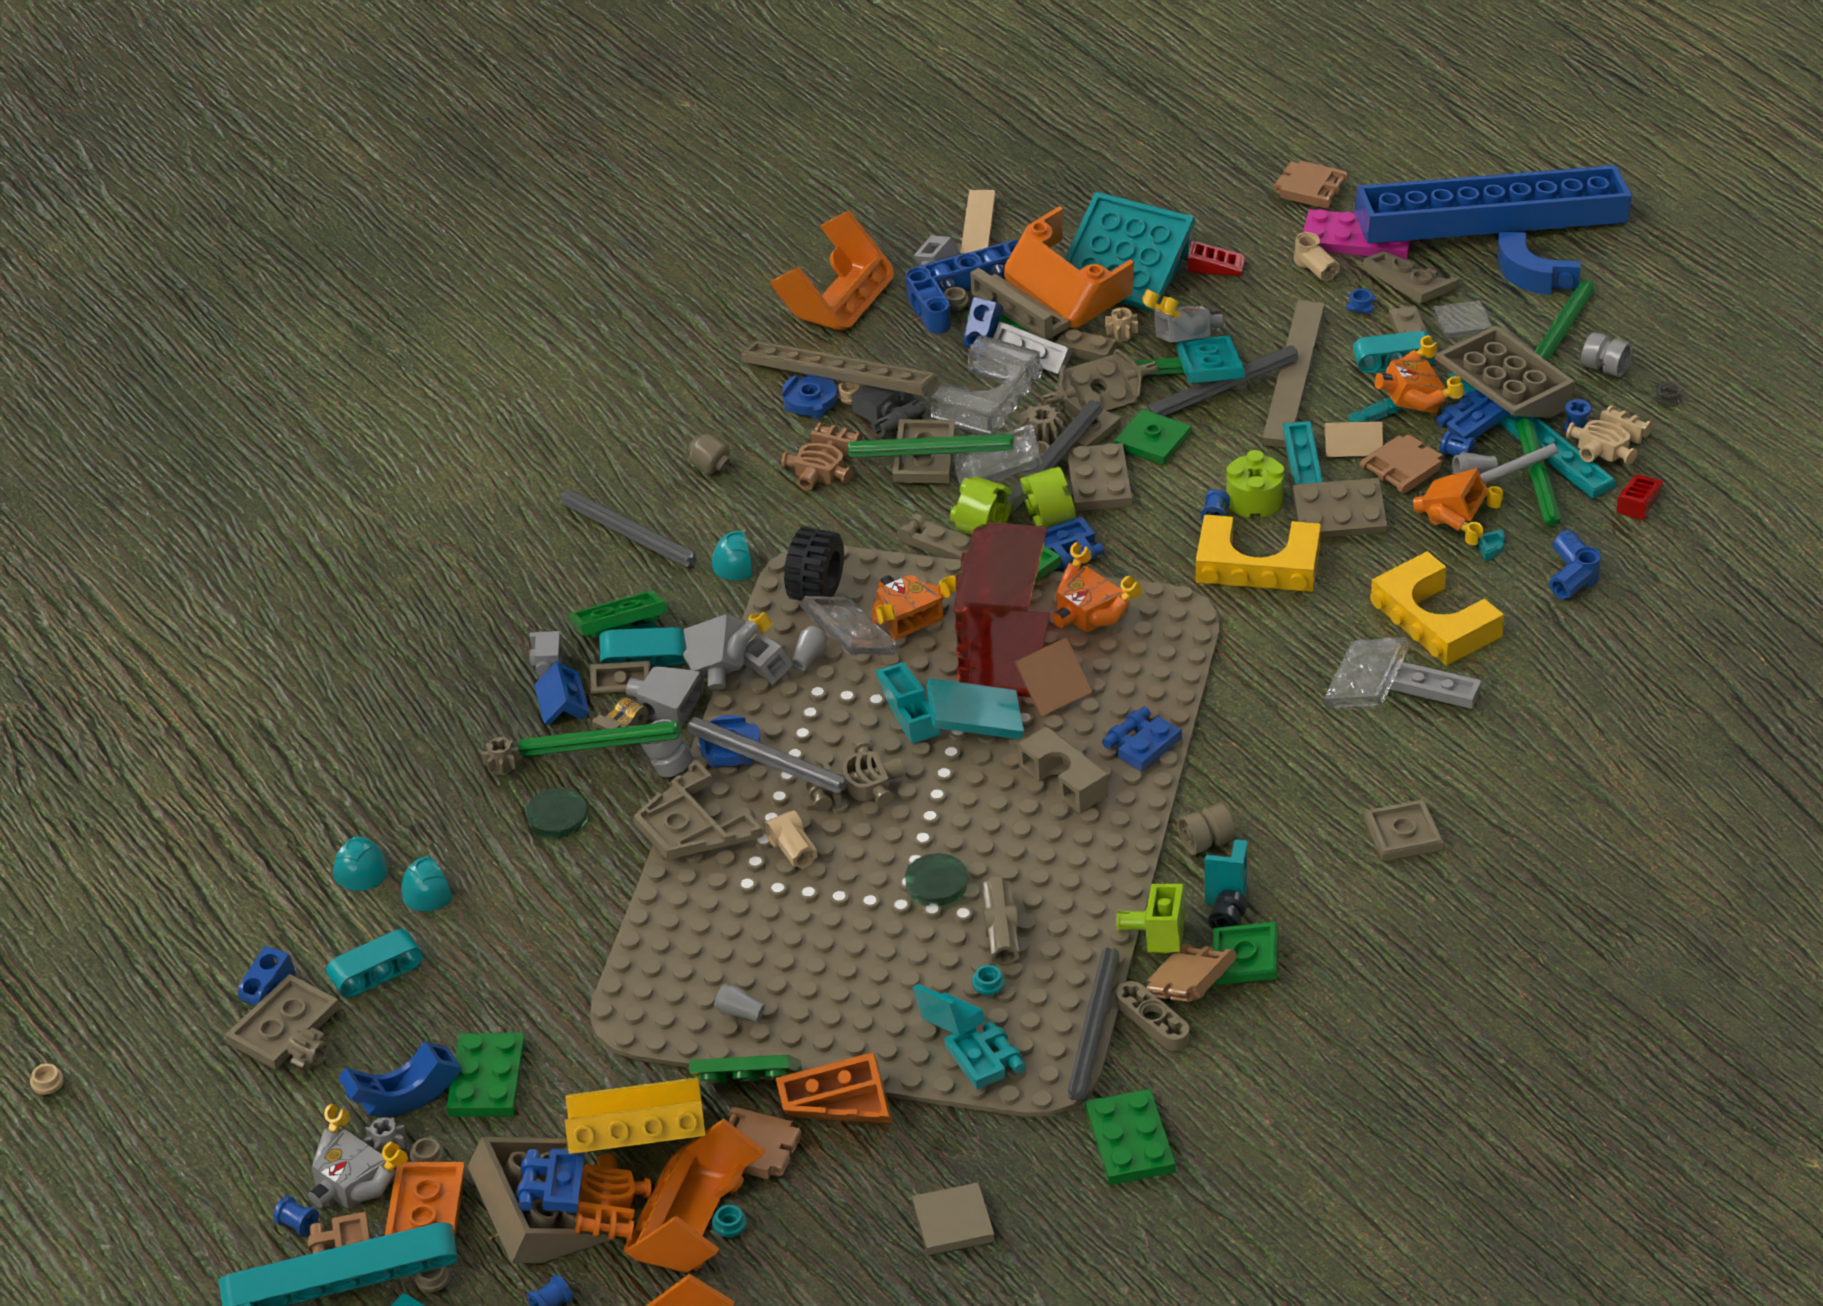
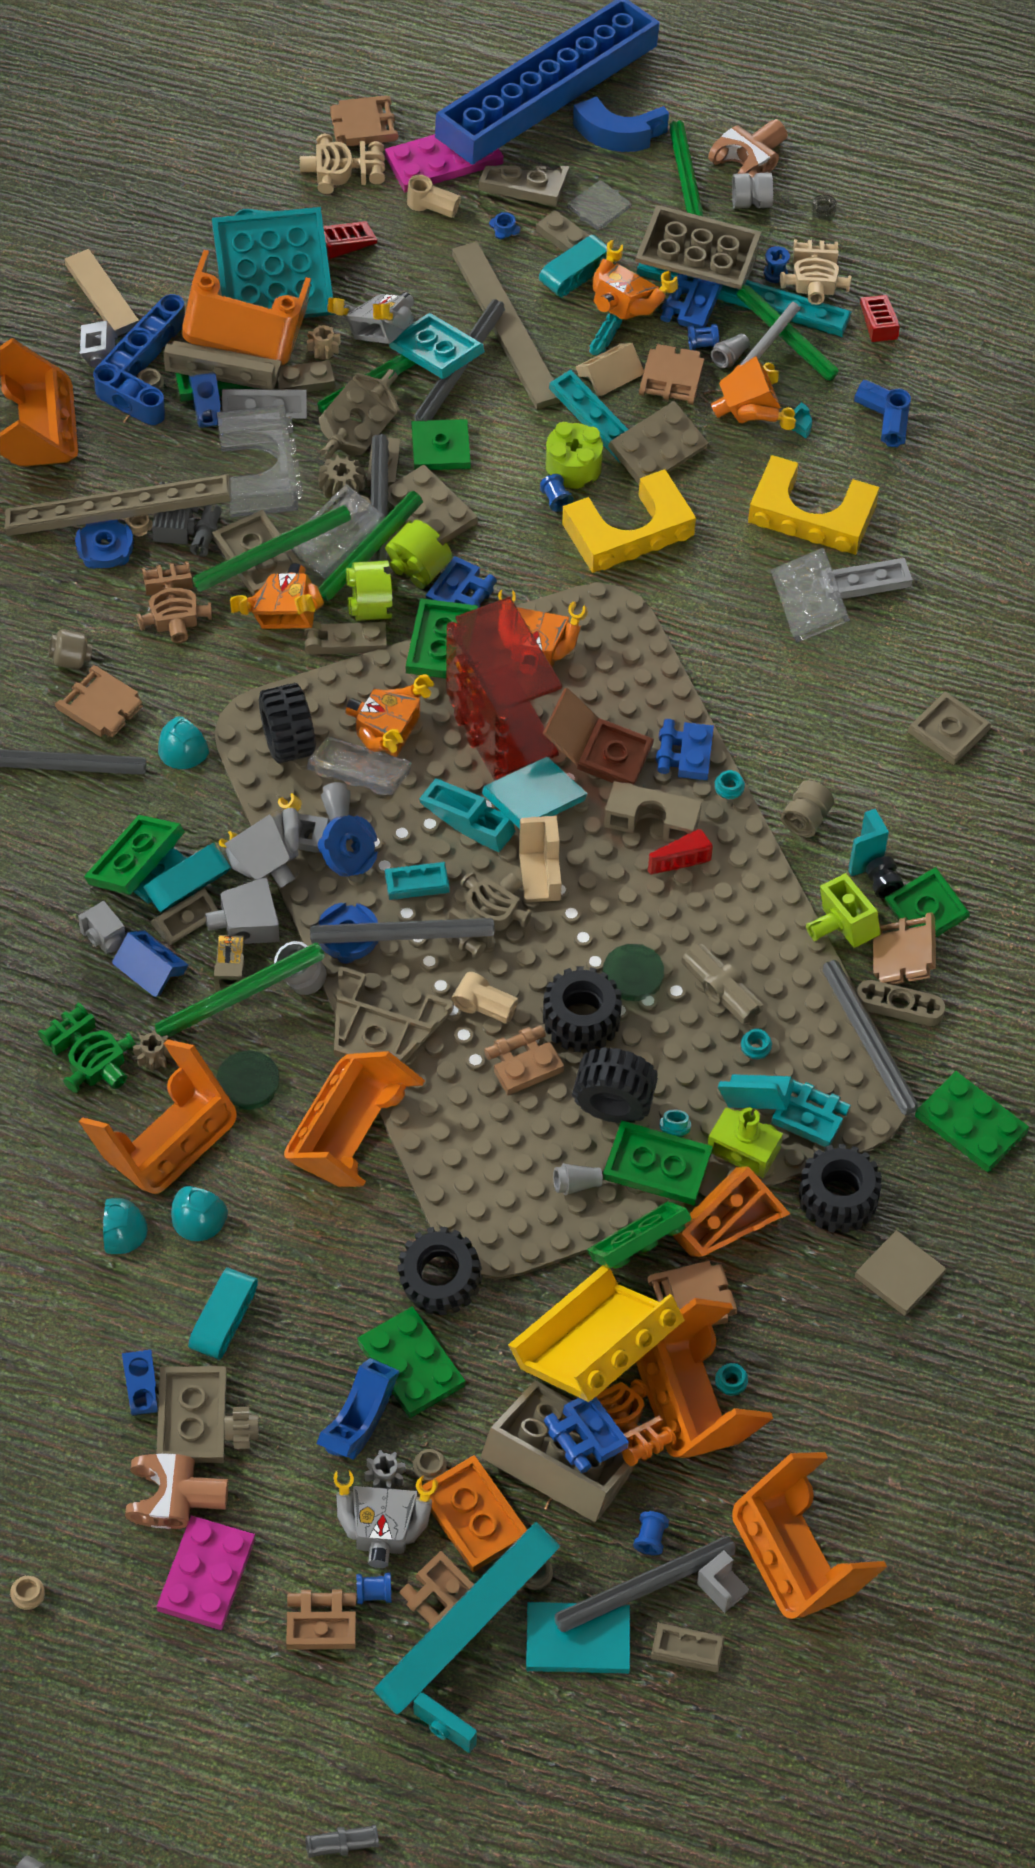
camera: 40 degrees left, 15 degrees up
none -> green piece [38,1002,136,1093]
none -> medium nougat plate [55,665,143,737]
none -> orange windscreen [78,1040,237,1194]
none -> nougat connector [125,1454,228,1529]
none -> dark pink plate [157,1516,255,1630]
none -> orange torso [230,563,324,629]
none -> orange windscreen [284,1051,425,1187]
none -> medium nougat plate [286,1589,356,1650]
none -> tan piece [300,133,385,194]
none -> green axle [318,491,423,601]
none -> blue plate [318,815,378,877]
none -> teal plate [385,862,450,900]
none -> black tyre [398,1226,482,1315]
none -> medium nougat plate [484,1025,564,1096]
none -> tan panel [519,816,562,903]
none -> black tyre [543,966,622,1052]
none -> black tyre [572,1048,658,1123]
none -> copper plate [577,718,654,785]
none -> green plate [603,1120,713,1206]
none -> red slope [648,829,713,875]
none -> teal plate [659,1109,691,1137]
none -> nougat connector [708,119,788,177]
none -> lime brick [708,1107,783,1178]
none -> teal plate [715,770,745,799]
none -> black tyre [799,1144,882,1233]

